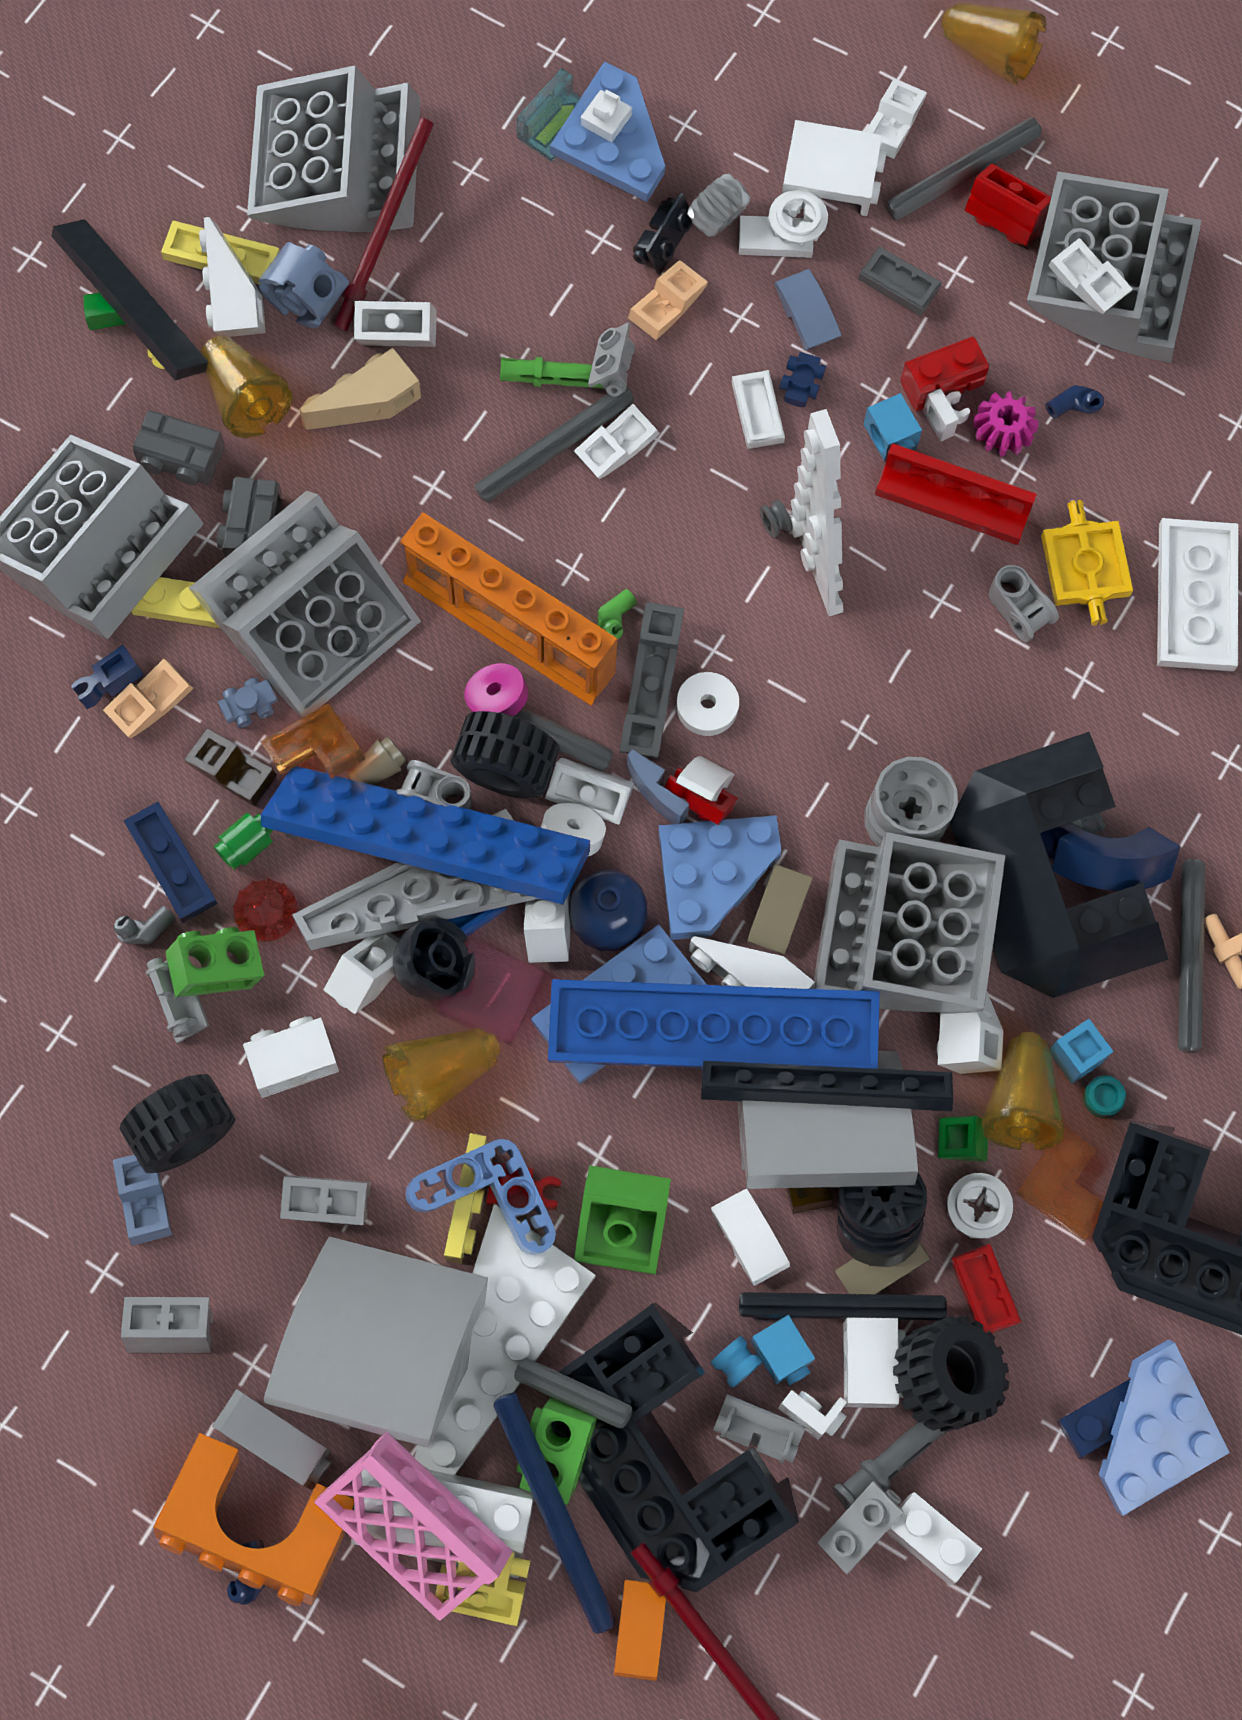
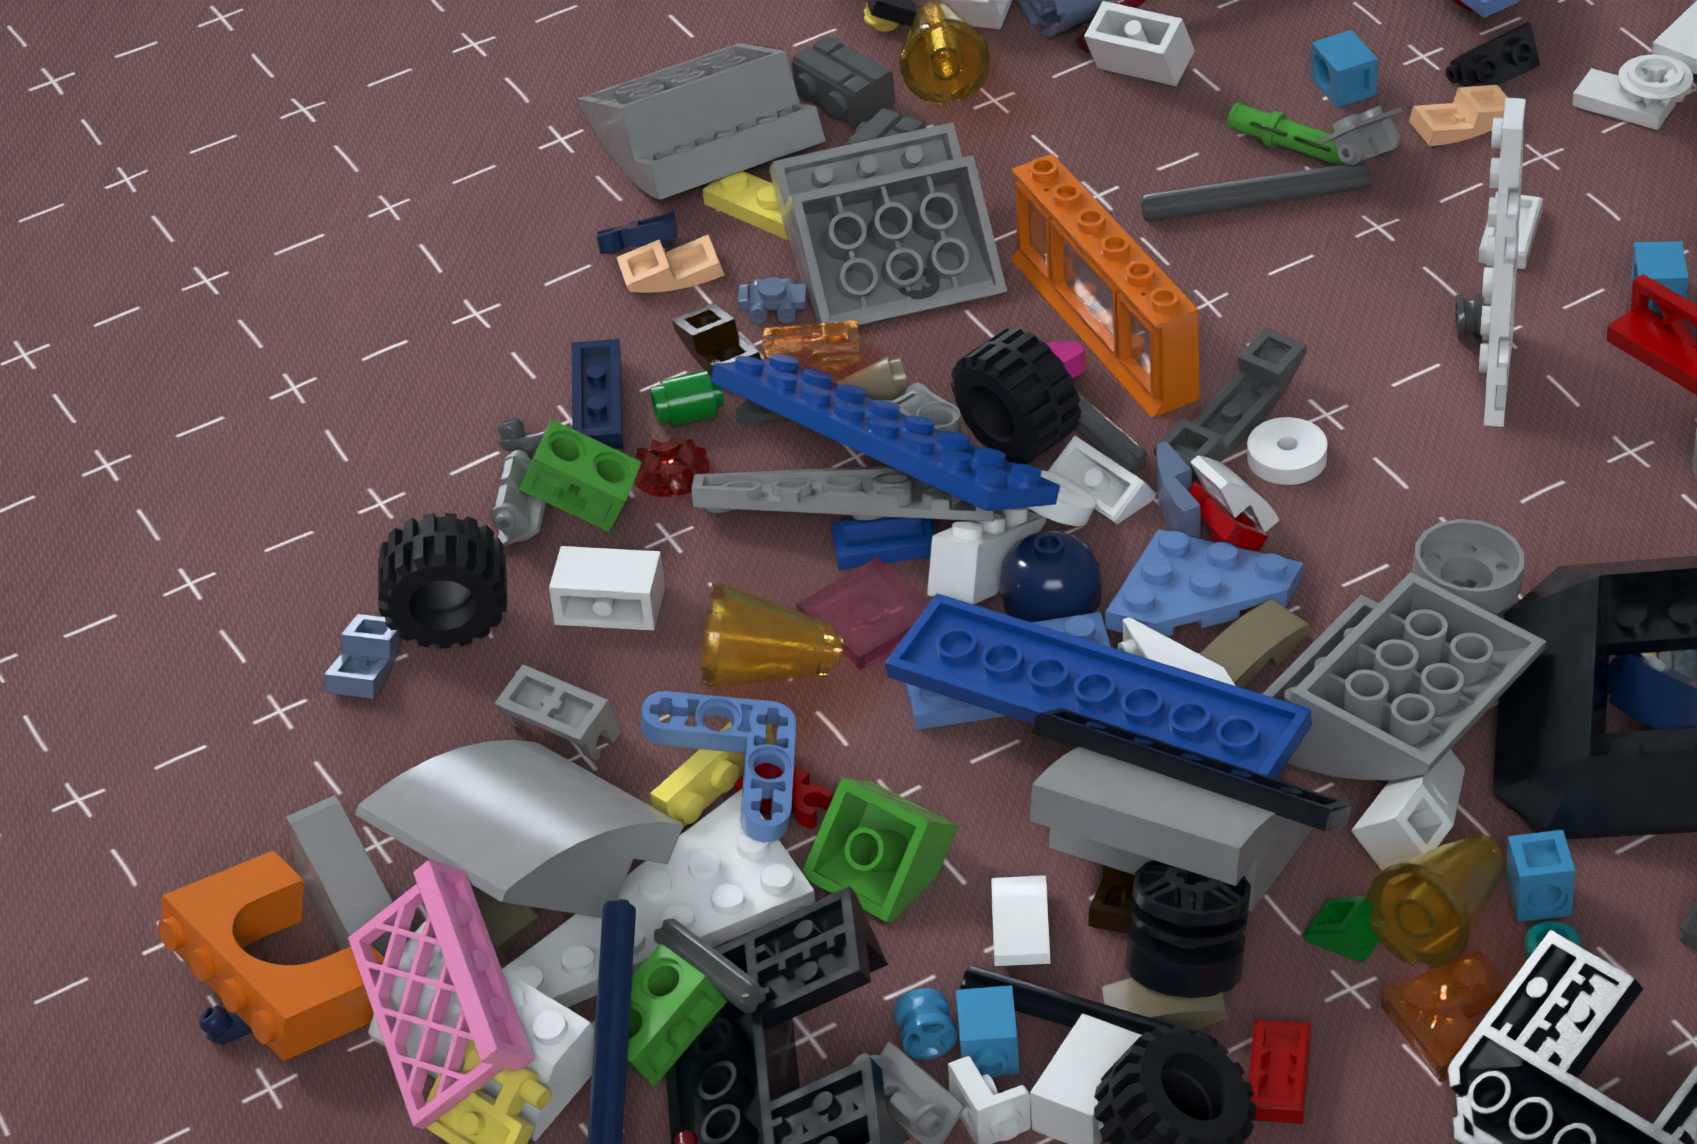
camera: 35 degrees right, 30 degrees down
light grey hinge [121,1297,213,1353] -> none
tan slope [300,348,421,430] -> none
white slope [323,932,399,1014] -> none
black cylinder [392,918,475,1001] -> none
white slope [574,404,660,479] -> none
bright green arm [597,589,637,640] -> none
light grey gear [687,174,751,237] -> none
sand blue slope [774,269,842,351] -> none
dark blue piece [779,352,826,407] -> none
white gear [947,1173,1013,1239] -> none
none -> dark azure brick [1311,30,1378,108]

